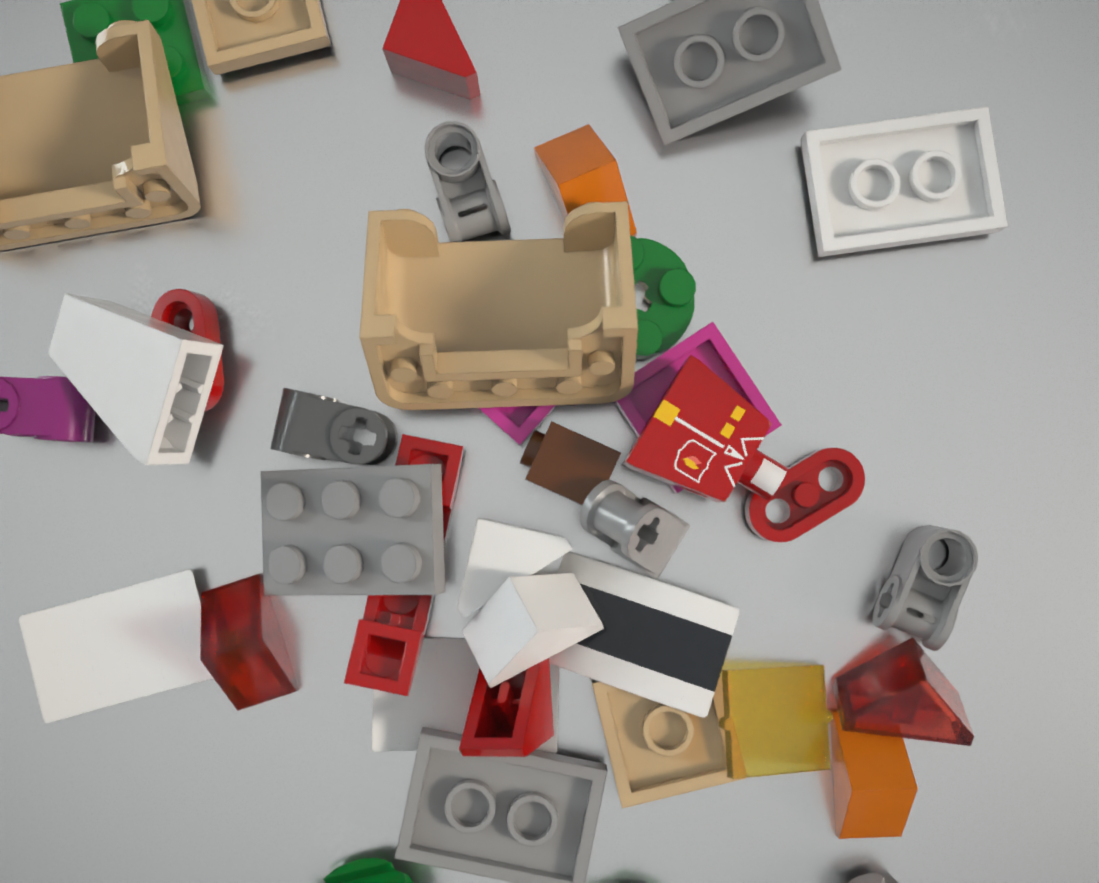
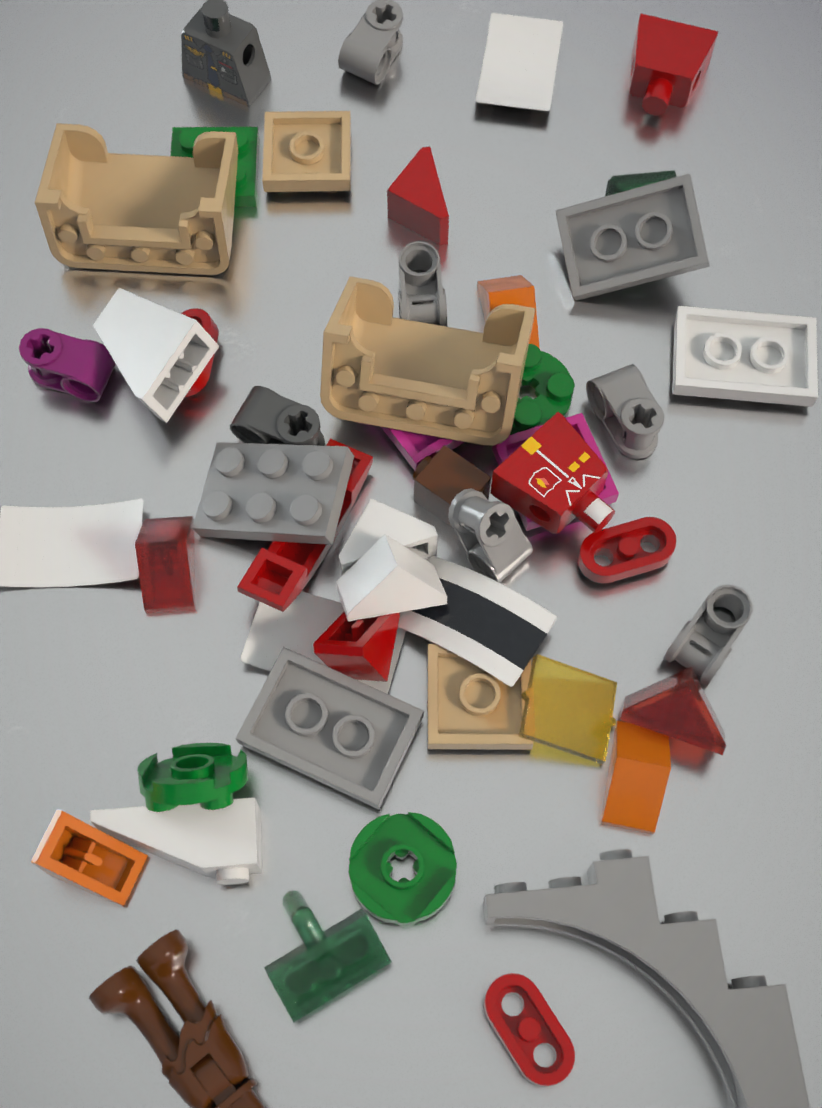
camera: 10 degrees right, 20 degrees down
none -> light grey piece [586,364,665,459]

